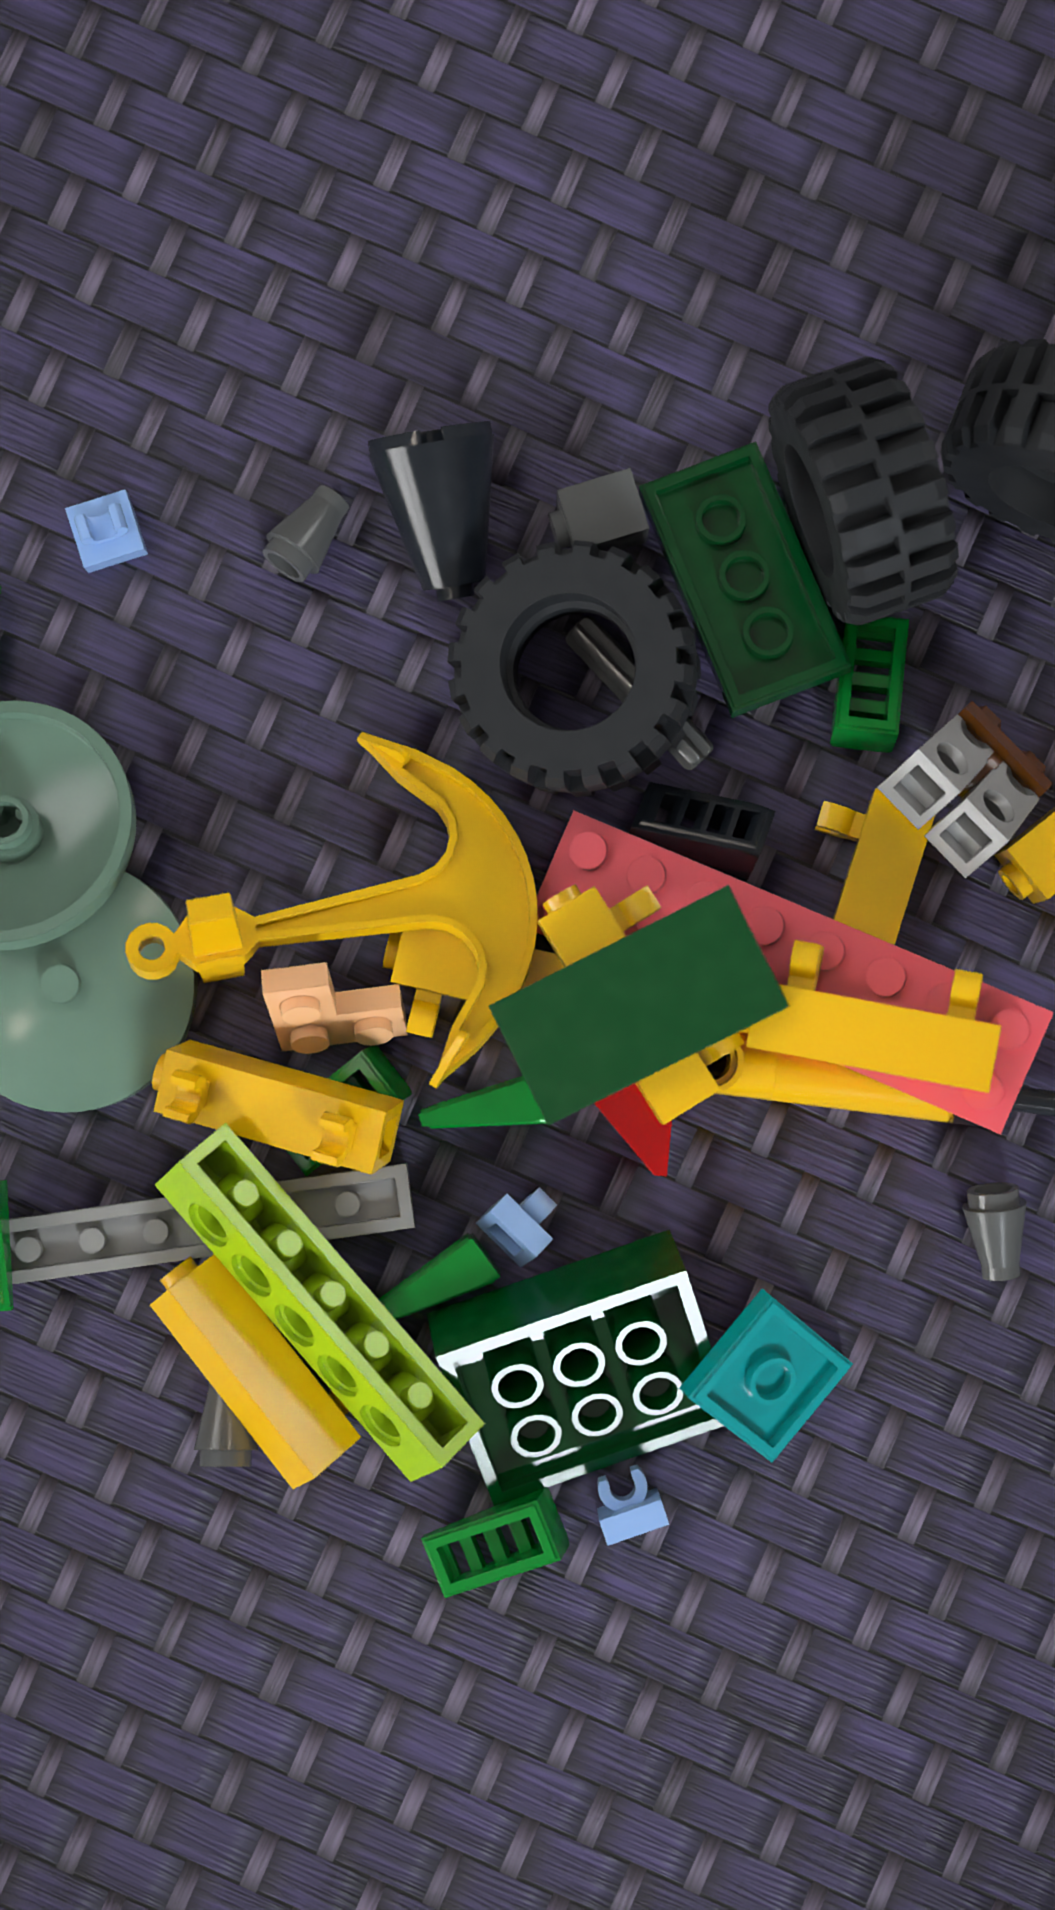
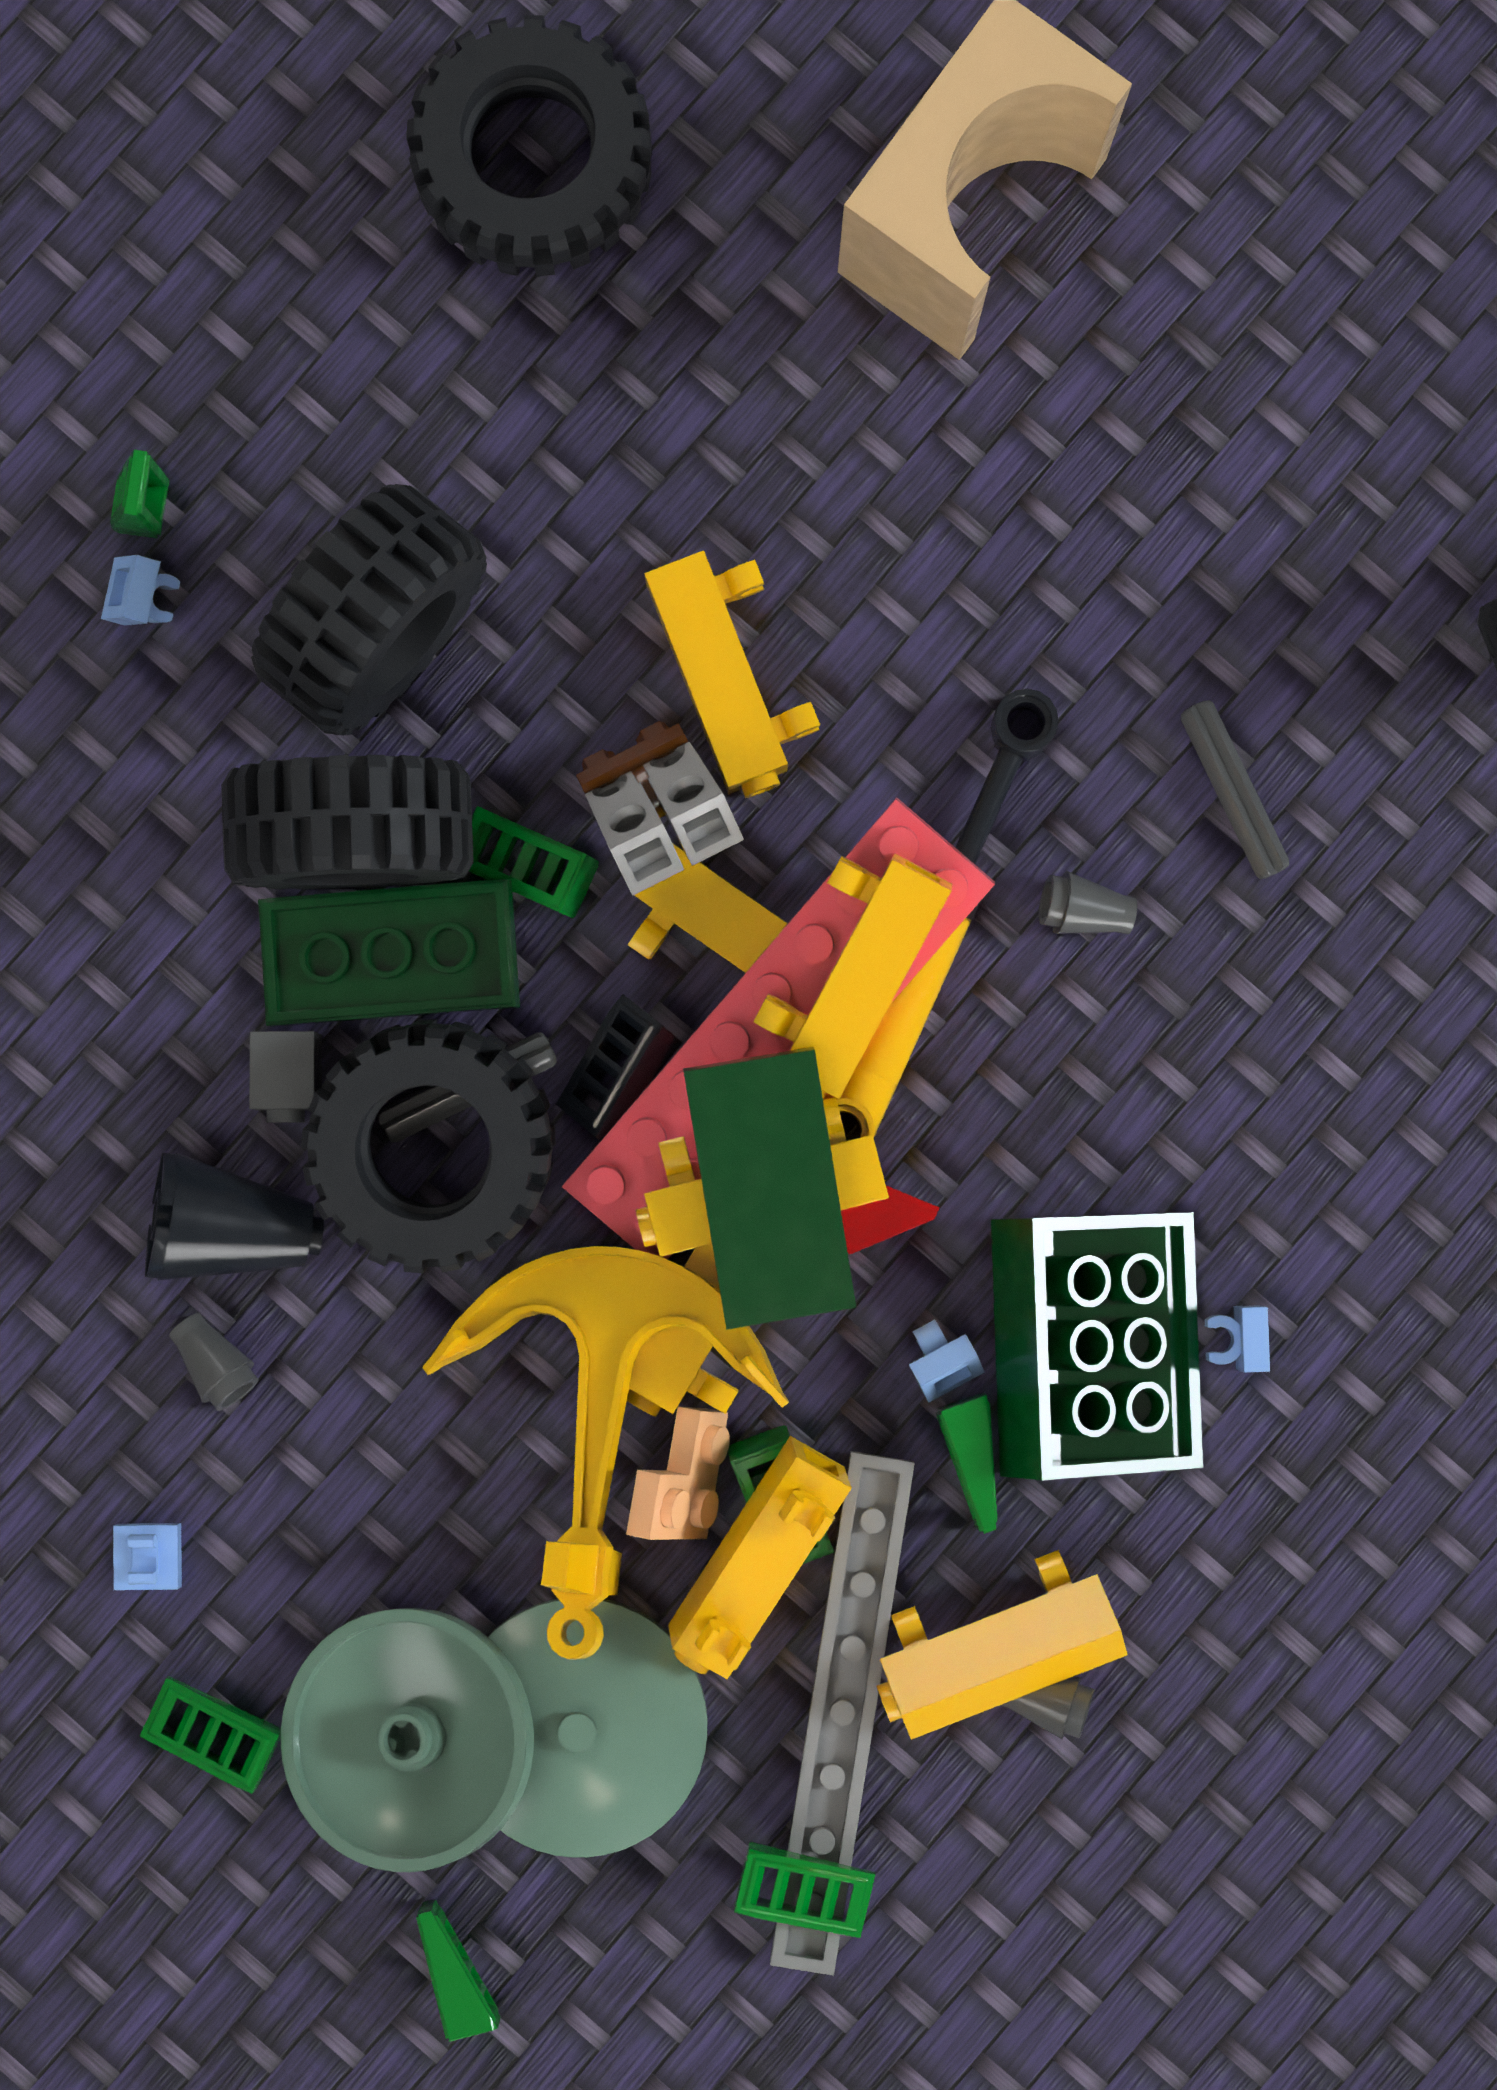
camera: 70 degrees left, 0 degrees up
lime brick [155,1123,485,1482] -> none
green slope [418,1076,547,1128] -> none
green slope [421,1487,569,1598] -> none
teal tile [679,1288,853,1463] -> none
none -> light blue tile [101,555,180,625]

